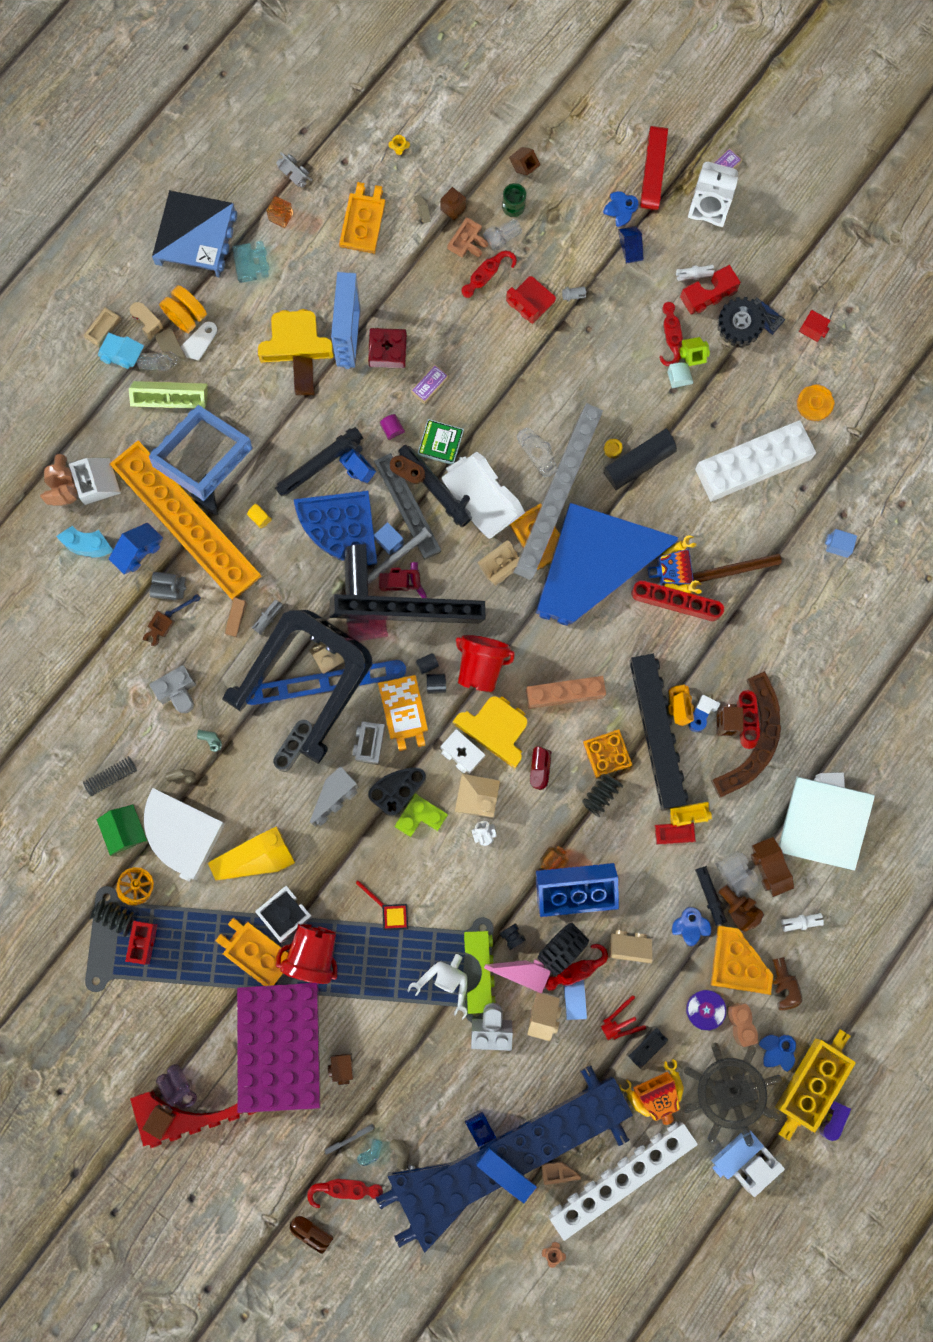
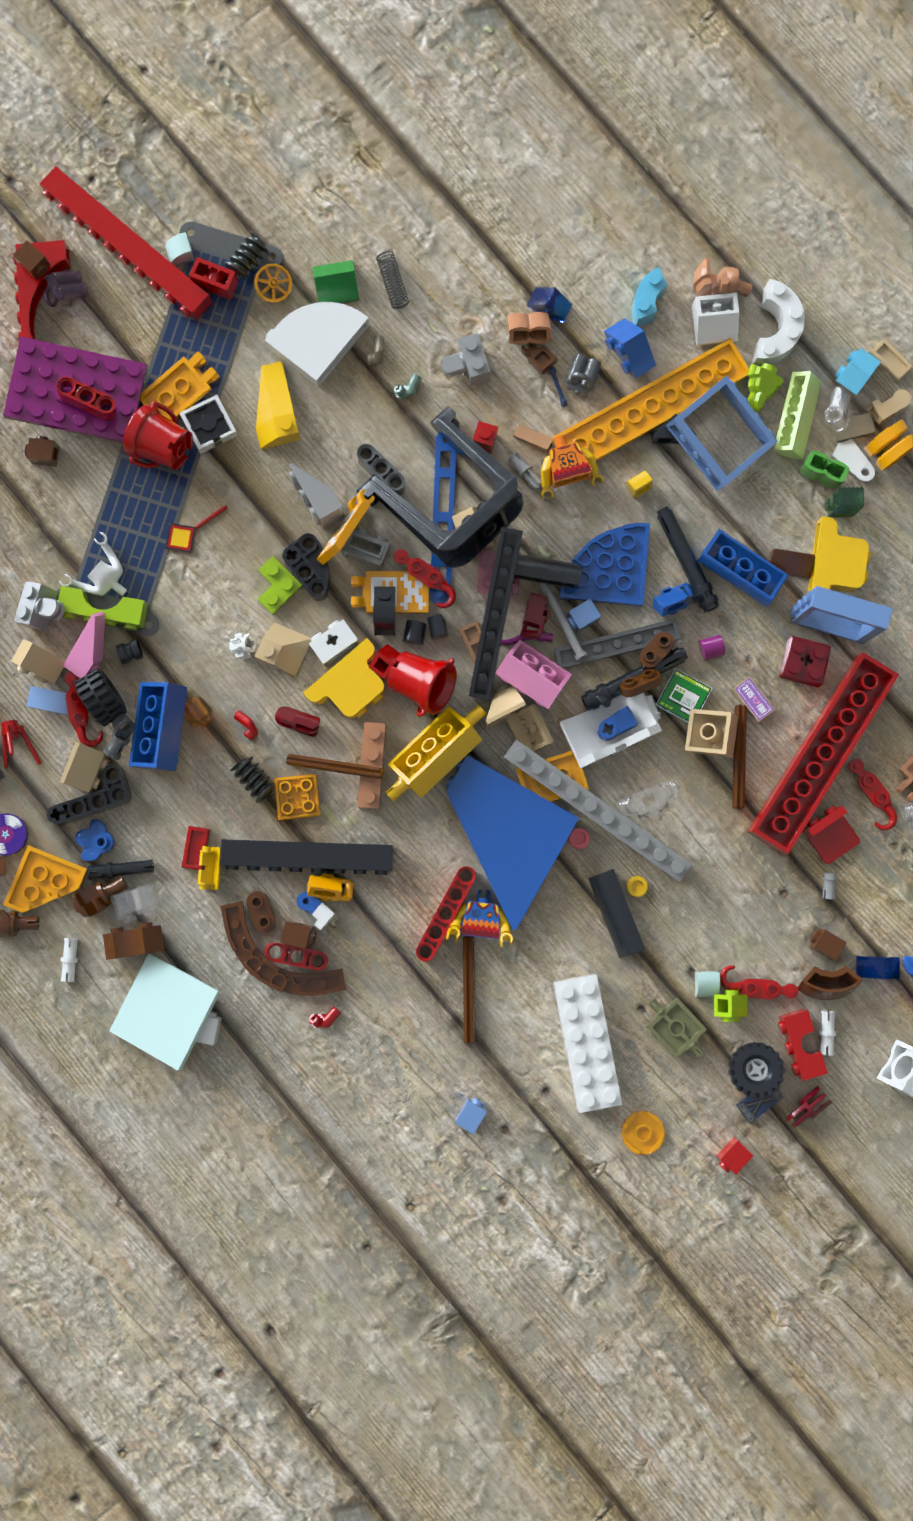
camera: 105 degrees right, 5 degrees up
none -> red brick [39,166,212,321]
none -> black beam [47,765,132,825]
none -> red beam [56,377,117,421]
none -> dark grey connector [103,715,135,760]
none -> light aqua brick [165,232,195,266]
none -> red arm [234,710,258,741]
none -> reddish brown plate [246,891,276,933]
none -> reddish brown axle [286,754,384,779]
none -> red arm [309,1006,341,1028]
none -> light orange tile [317,489,375,565]
none -> red brick [368,644,401,679]
none -> black brick [373,586,396,636]
none -> yellow brick [385,704,487,802]
none -> red piece [394,549,456,608]
none -> medium nougat tile [458,621,482,665]
none -> red brick [473,421,498,454]
none -> tan slope [485,685,526,729]
none -> bright pink brick [495,640,572,709]
none -> nougat brick [507,312,551,345]
none -> clear blue slope [527,287,572,323]
none -> torso [540,435,604,500]
none -> coral tile [568,827,590,849]
none -> blue piece [597,706,639,741]
none -> reddish brown plate [620,669,662,697]
none -> olive plate [645,997,707,1059]
none -> tan slope [685,709,738,758]
none -> blue brick [697,529,788,608]
none -> reddish brown axle [732,705,747,809]
none -> red brick [747,652,899,855]
none -> lime rock [748,363,784,413]
none -> white brick [752,279,805,367]
none -> dark red arm [787,1086,832,1127]
none -> reddish brown brick [798,965,863,1001]
none -> bright green brick [800,451,850,489]
none -> reddish brown brick [809,929,847,961]
none -> clear green brick [825,486,864,518]

